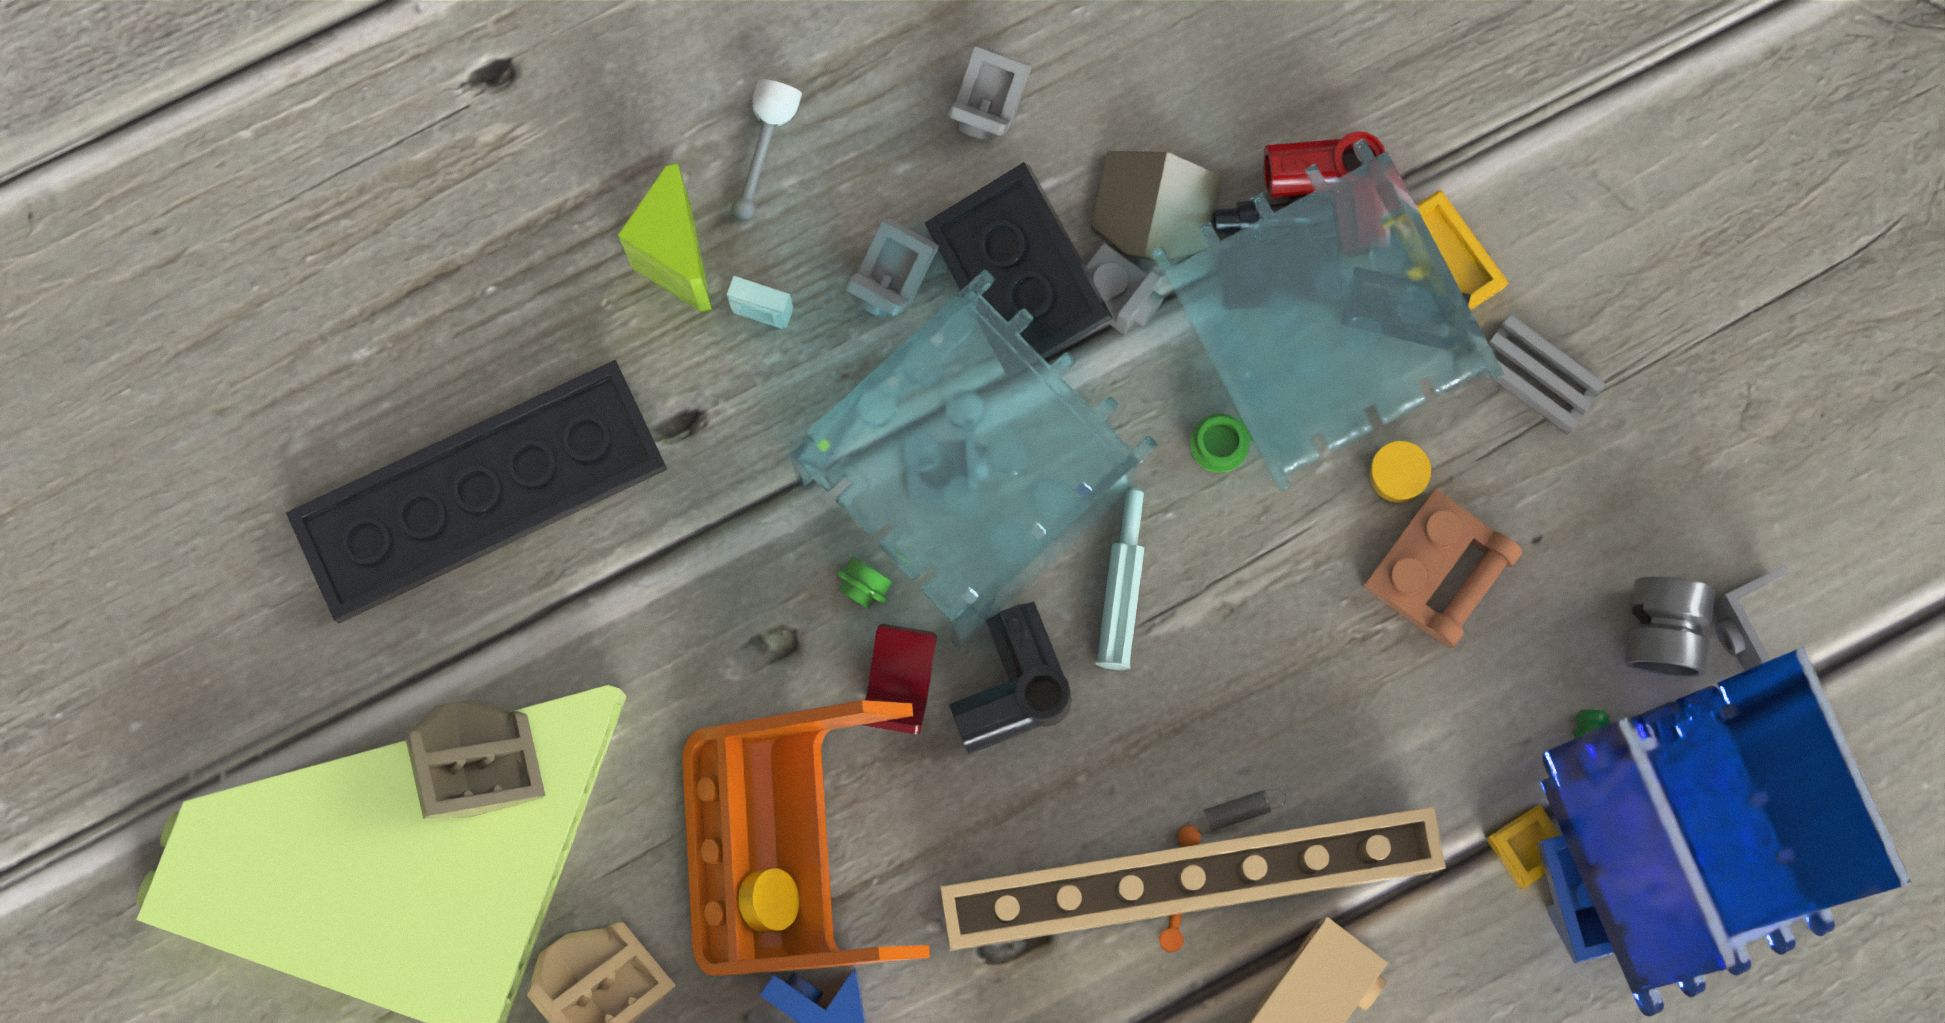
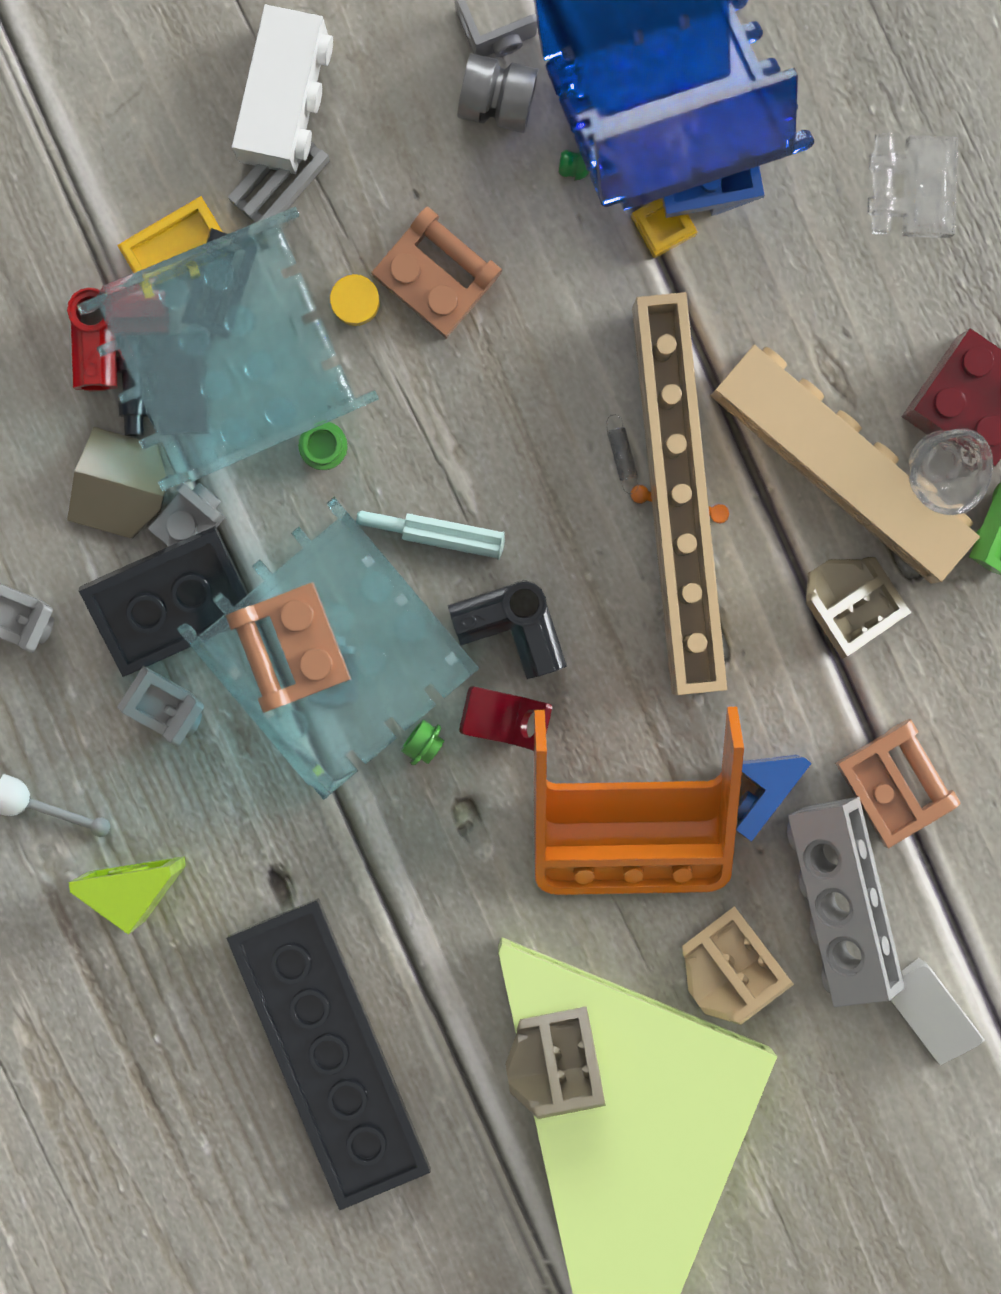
camera: 85 degrees left, 10 degrees up
light aqua tile [727,276,793,329] -> none
yellow tile [738,868,800,933] -> none
none -> nougat plate [225,582,351,713]
none -> white brick [232,4,333,174]

